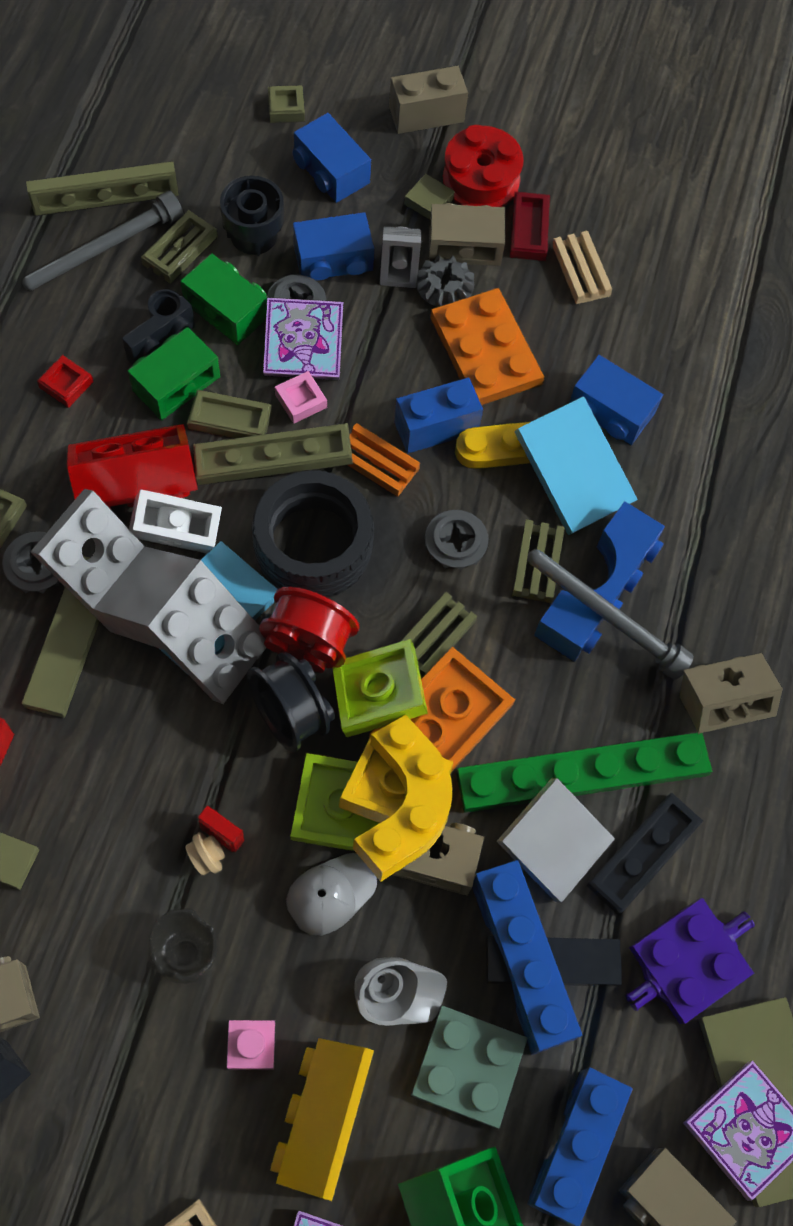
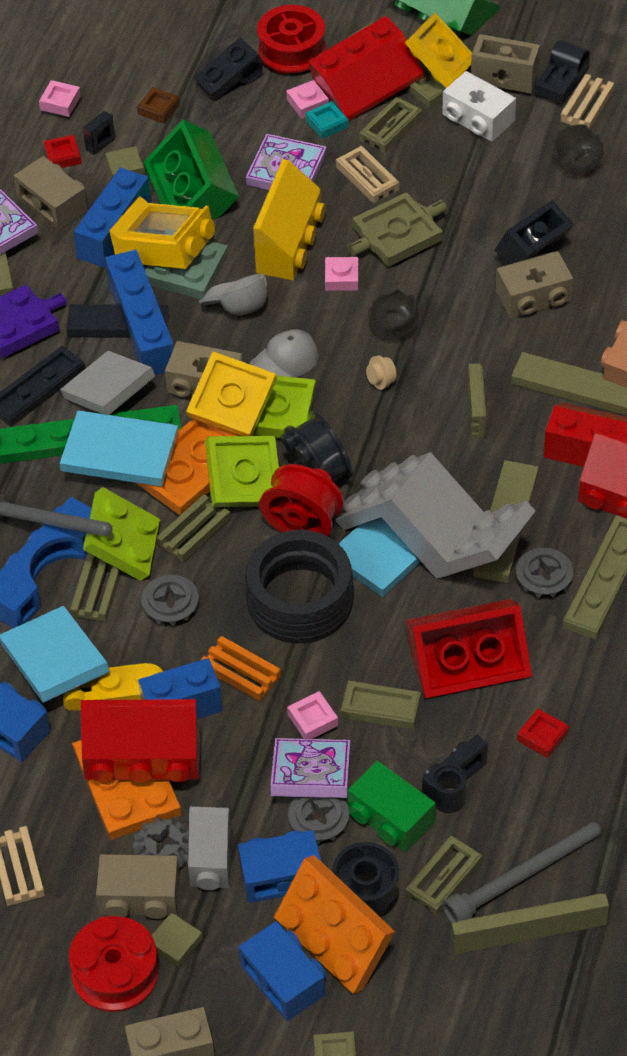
camera: 170 degrees left, 15 degrees down
green brick [128,327,220,421] -> none
white brick [129,489,222,553] -> none
olive tile [193,423,353,485] -> none
red tile [198,805,245,852] -> none
yellow plate [353,715,452,882] -> none
dark red tile [510,191,550,261] -> none
none -> medium azure tile [60,411,179,486]
none -> red slope [81,699,200,782]
none -> lime plate [83,487,160,581]
none -> yellow window [109,196,215,269]
none -> orange plate [274,855,395,994]
none -> olive plate [347,192,447,267]
none -> olive tile [468,364,486,439]

